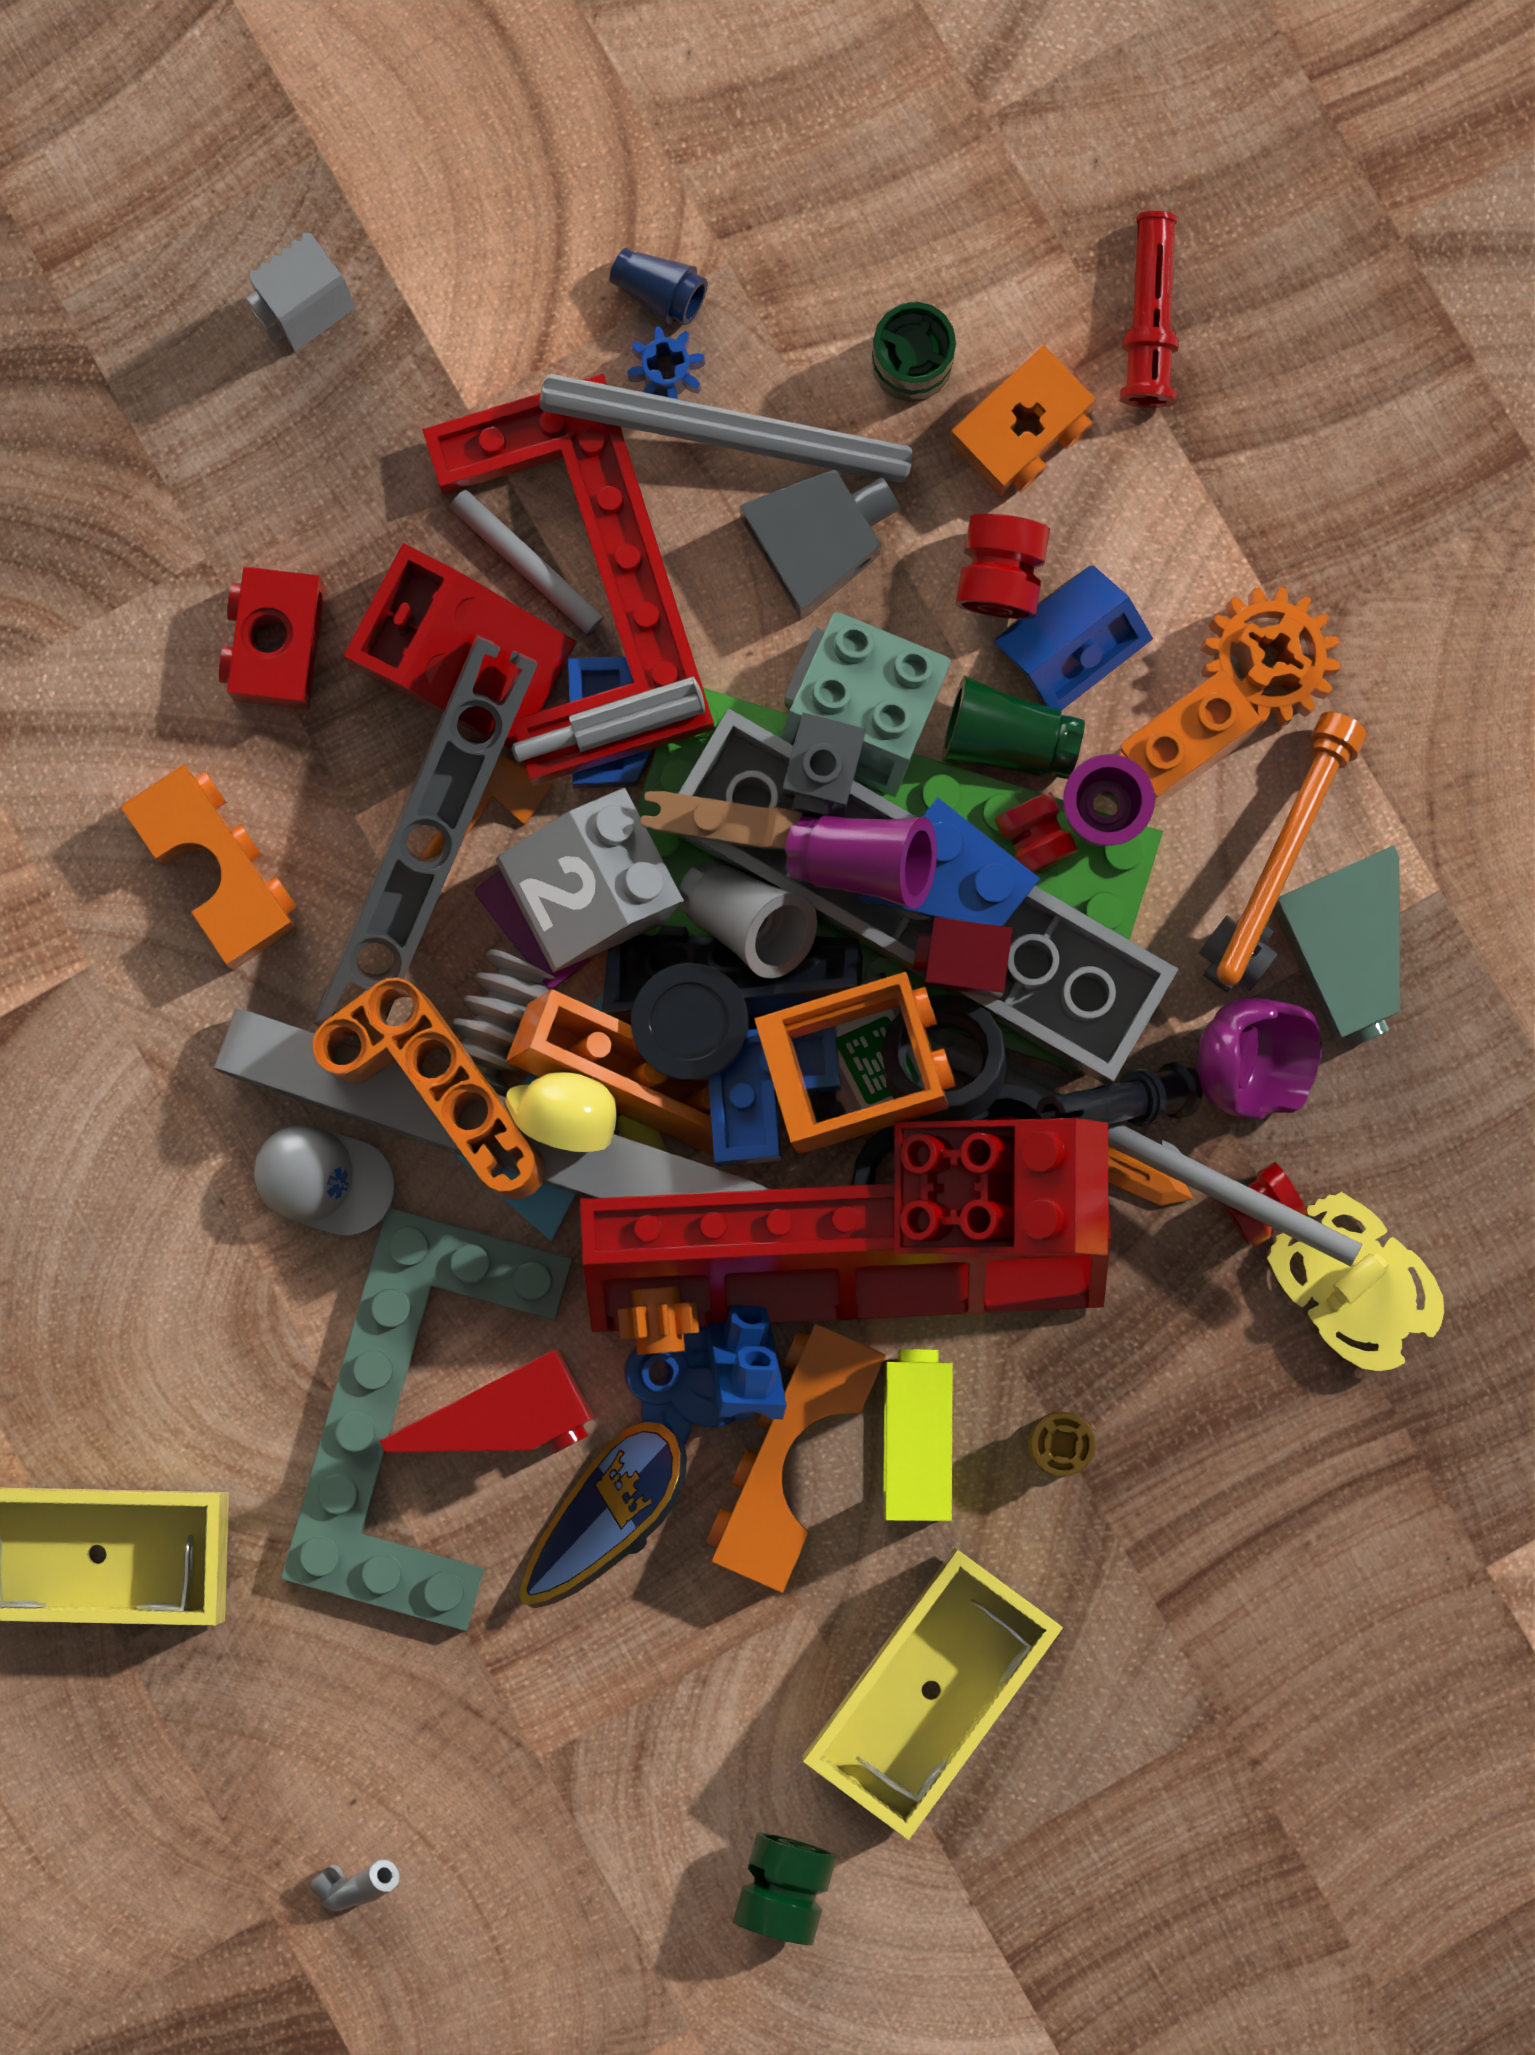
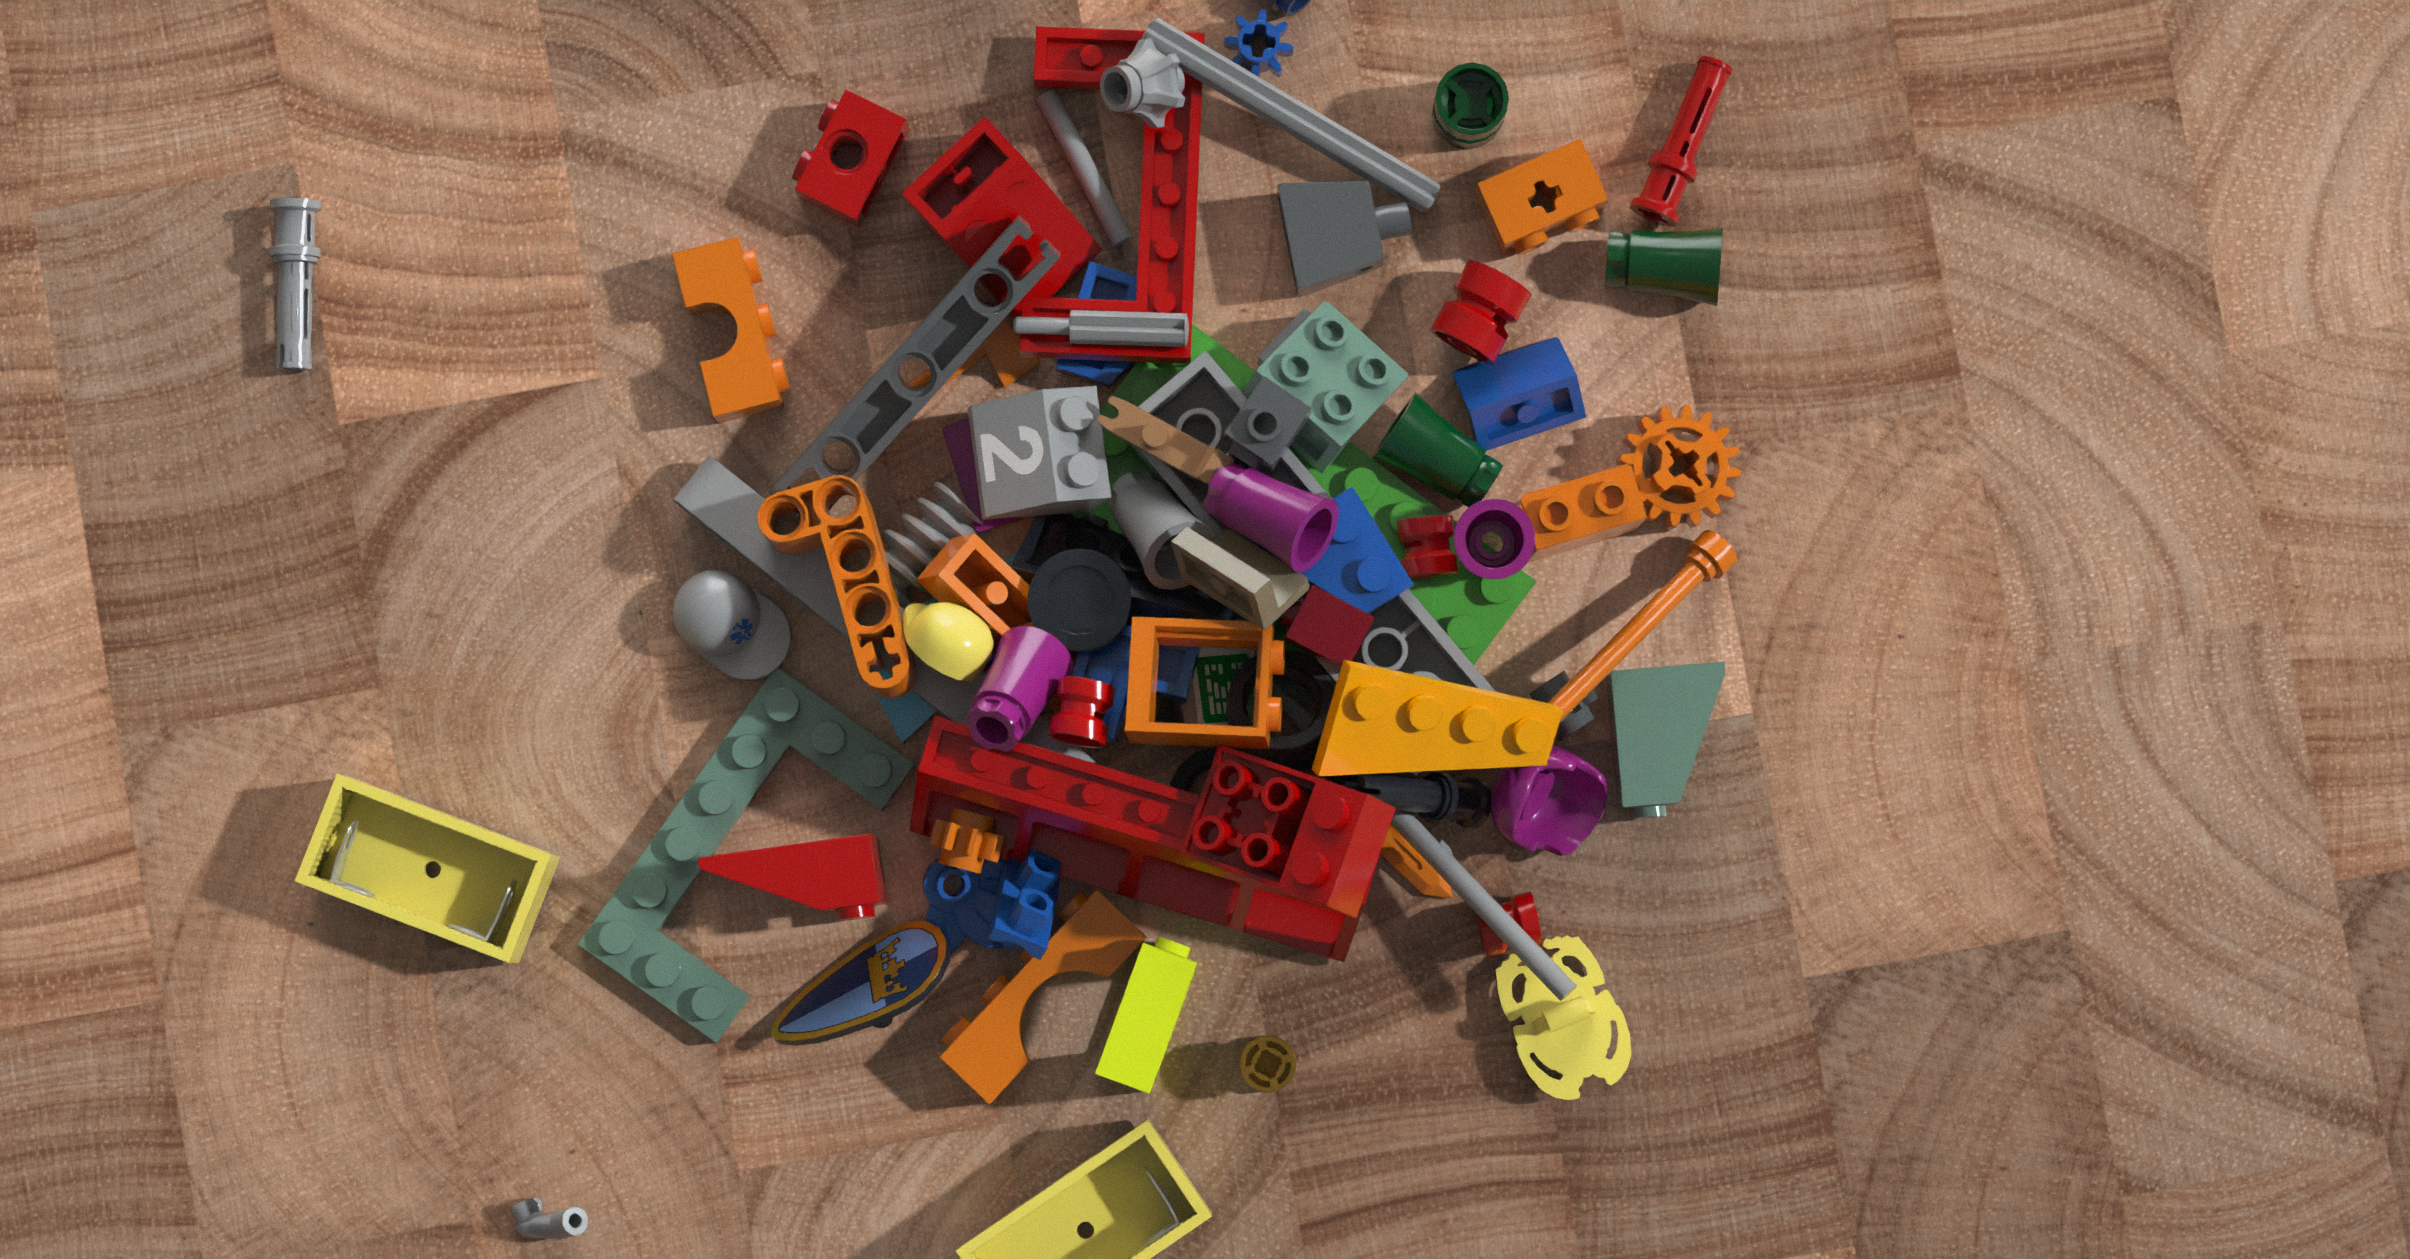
camera: 20 degrees right, 0 degrees up
none -> magenta plant [966,626,1073,752]
none -> red wheel [1048,676,1116,748]
none -> light grey rock [1100,38,1185,128]
none -> dark tan panel [1171,527,1310,631]
none -> light orange wing [1312,660,1563,776]
none -> dark green plant [1605,227,1723,306]

